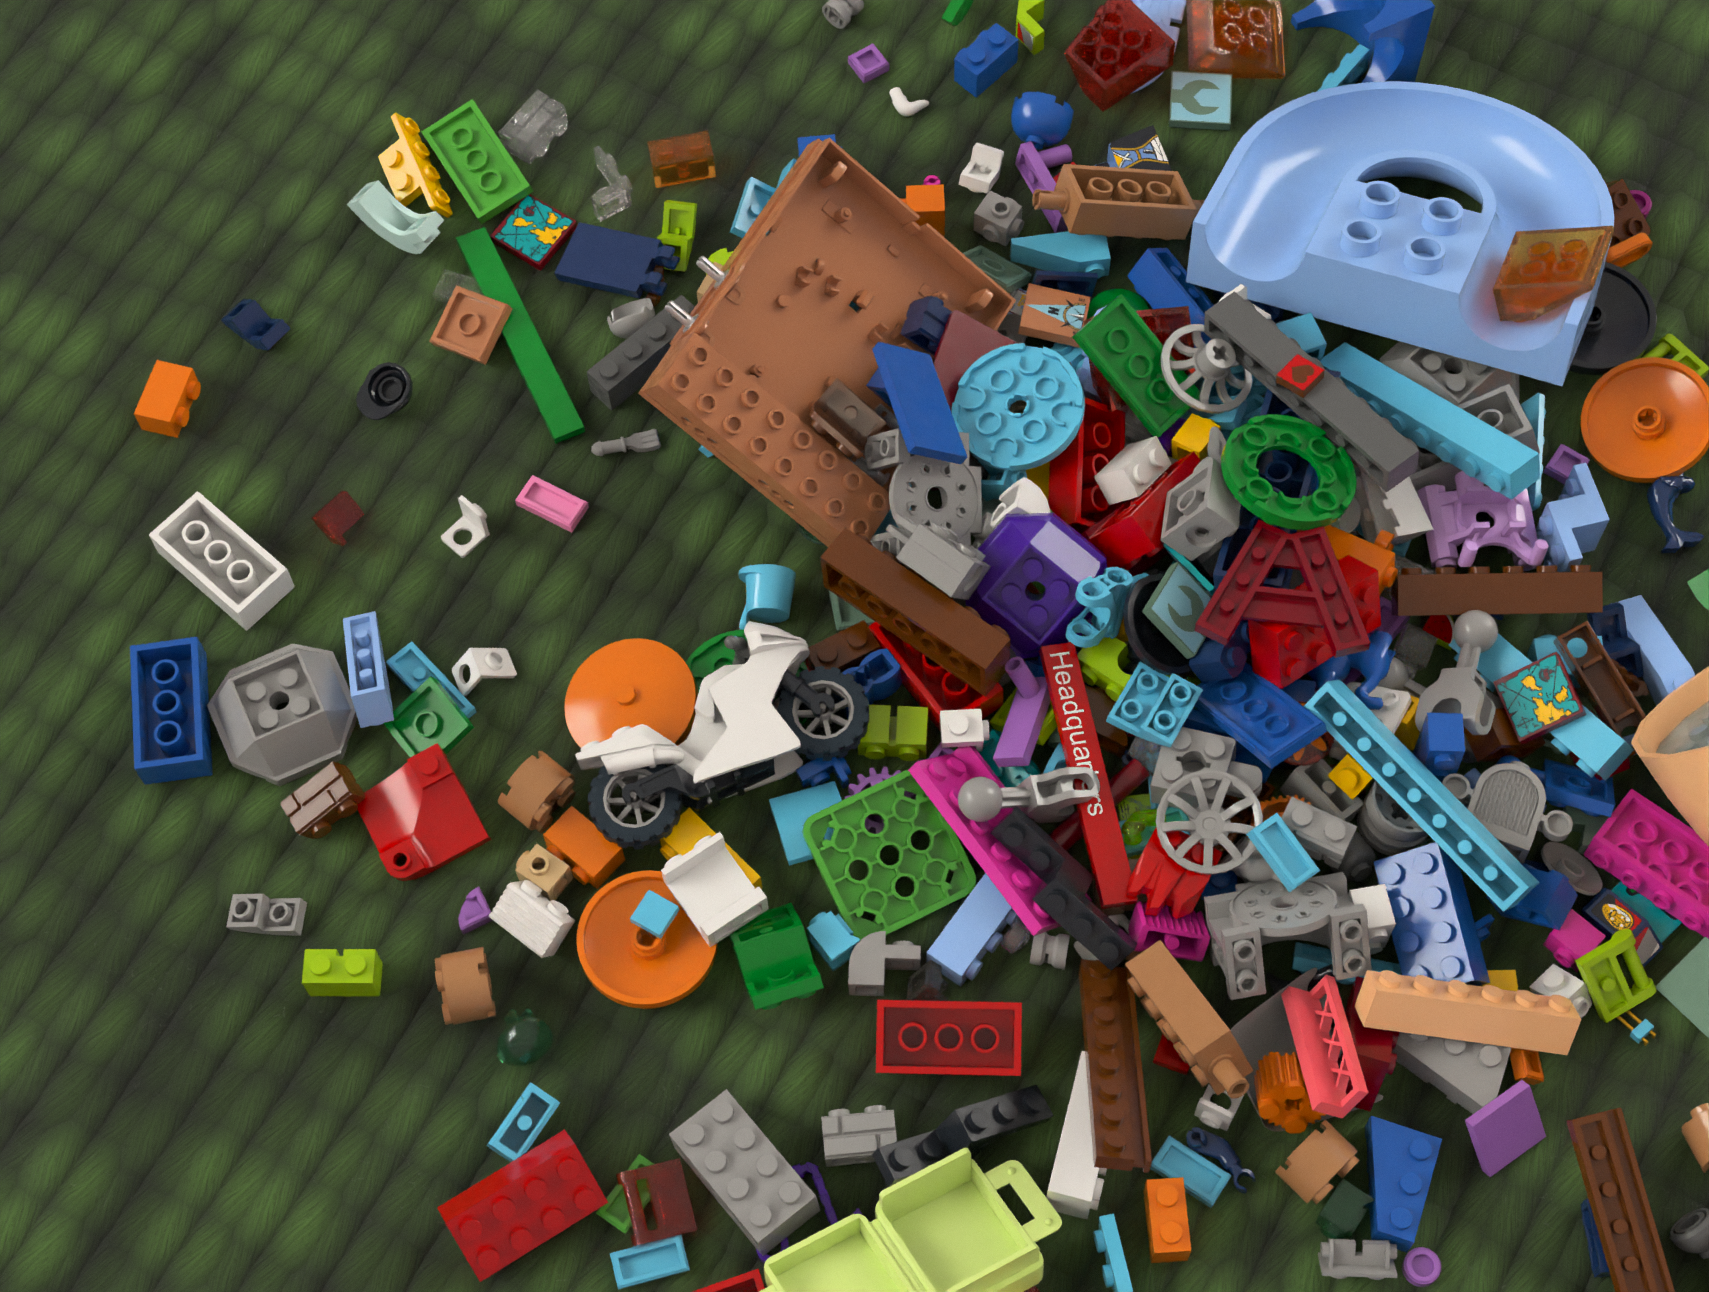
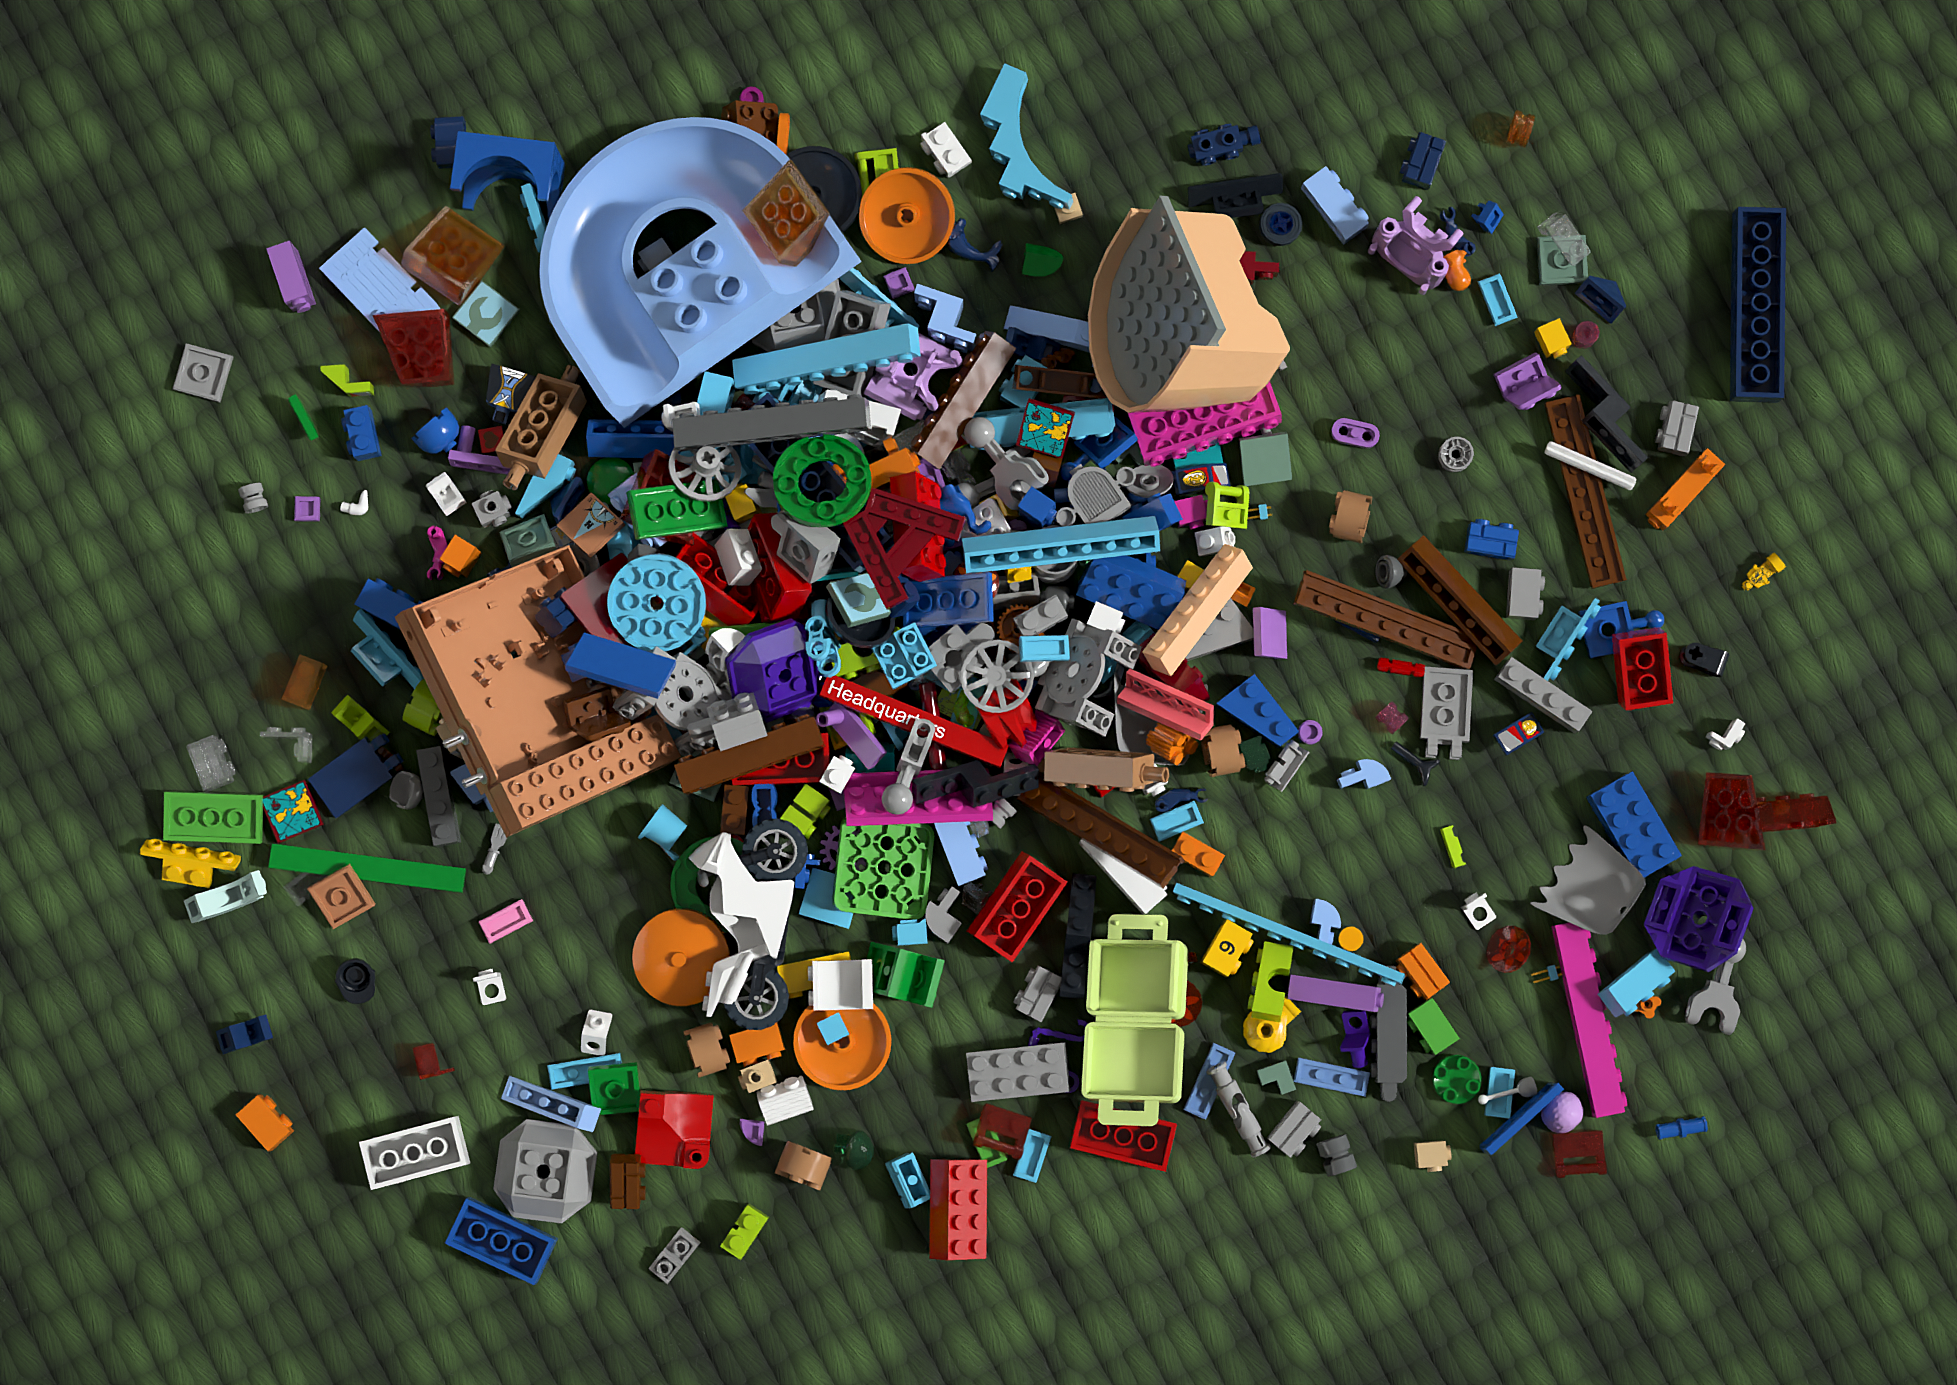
camera: 60 degrees left, 20 degrees up
tile [1276,354,1324,398] -> none

